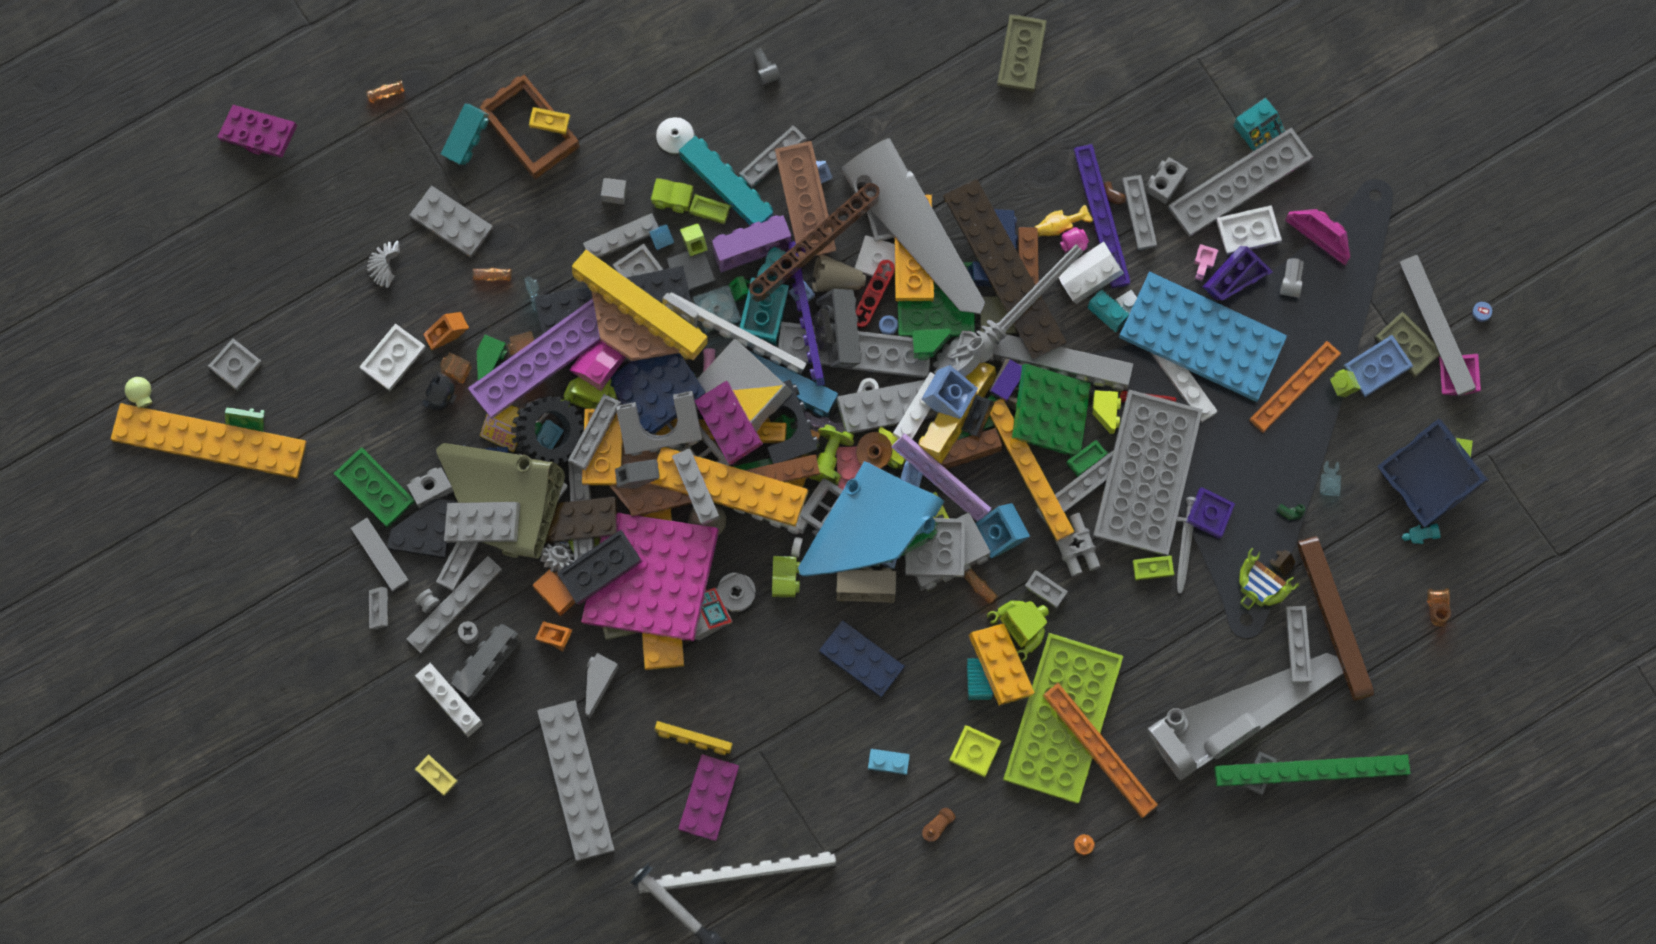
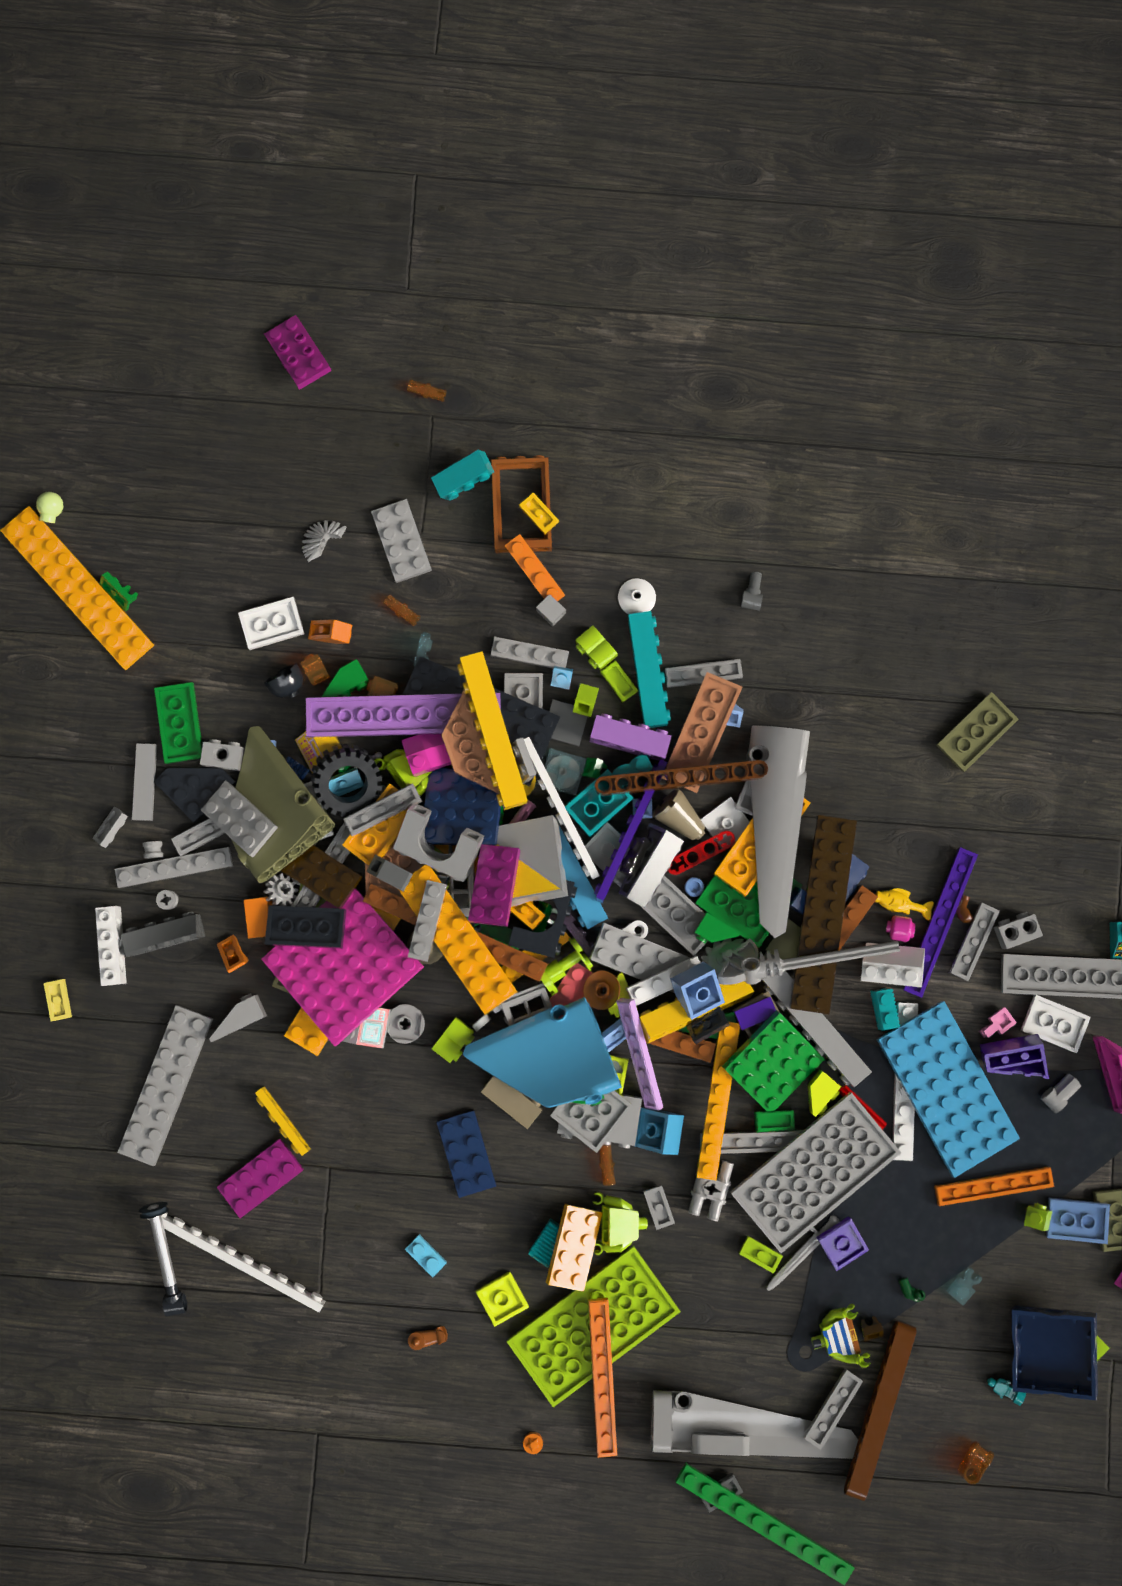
camera: 35 degrees right, 10 degrees up
light grey tile [208,339,262,391] -> none
none -> orange plate [504,534,565,601]

